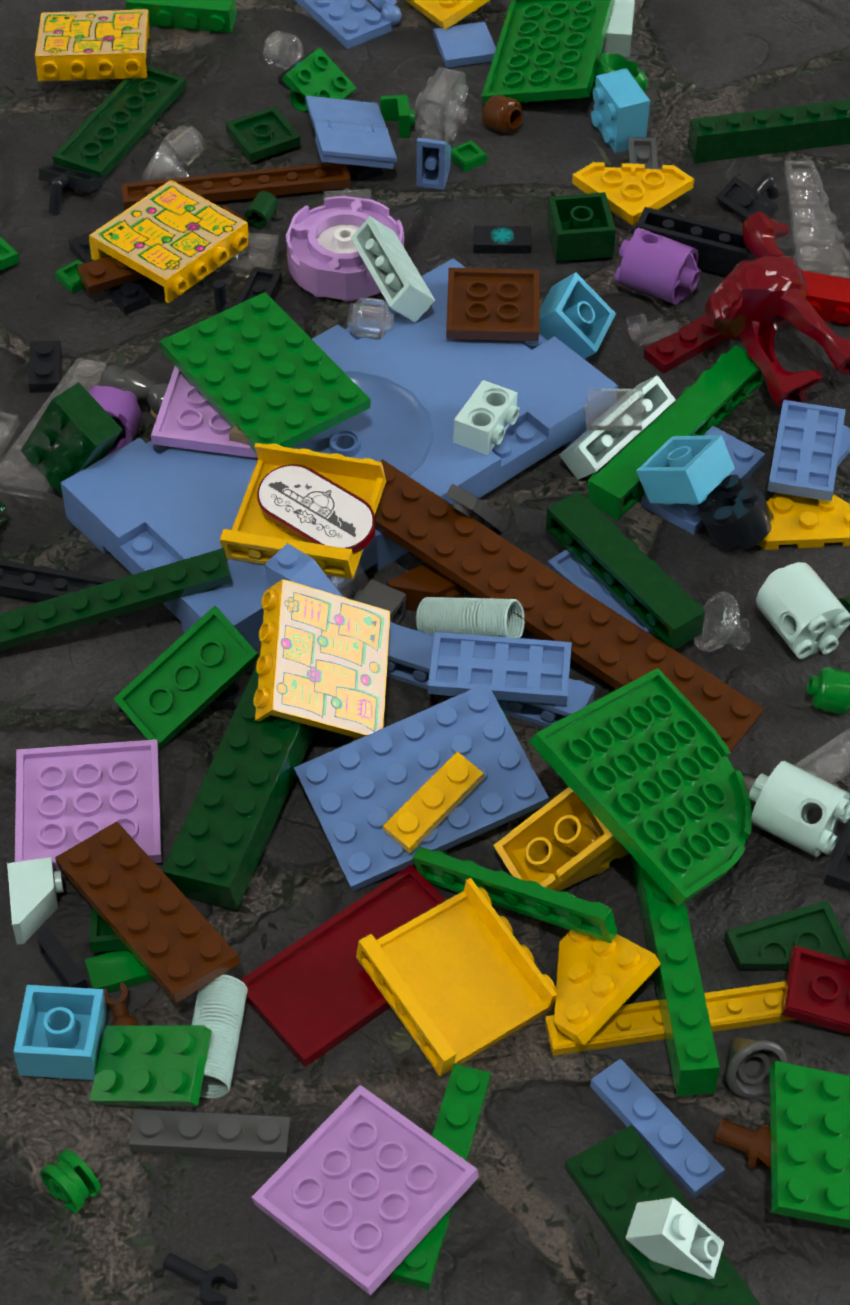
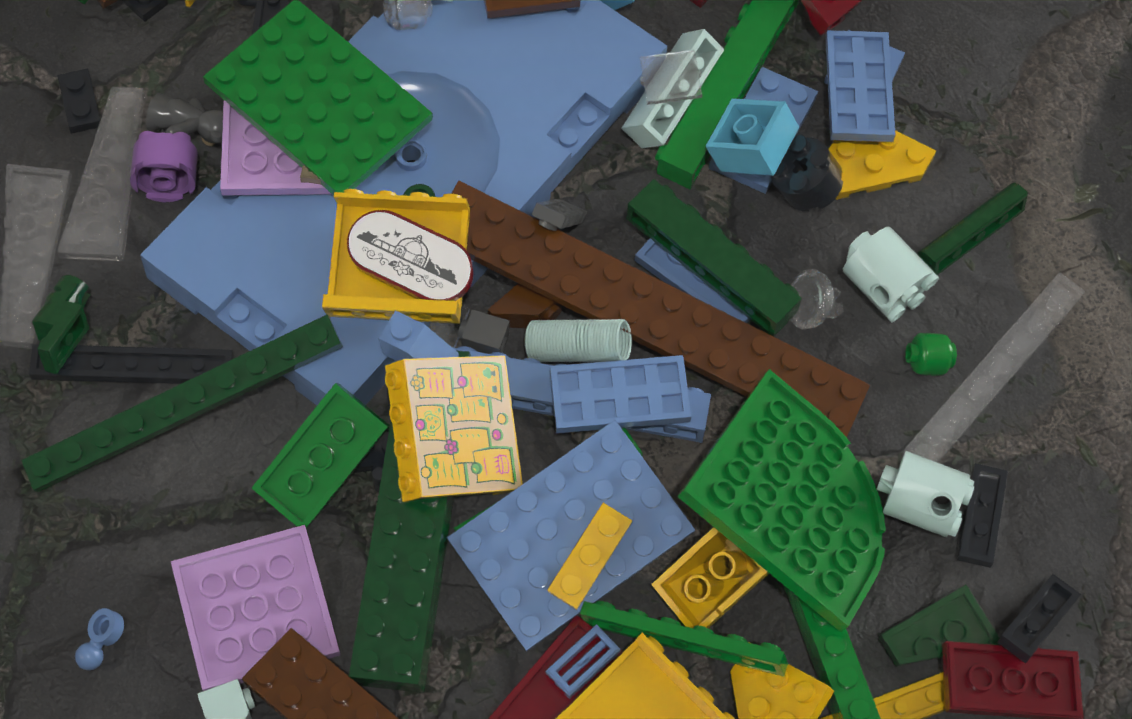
camera: 15 degrees left, 15 degrees up
dark green piece [20,382,123,497] -> none
light aqua brick [453,380,520,455] -> none
none -> medium blue tile [546,624,621,699]

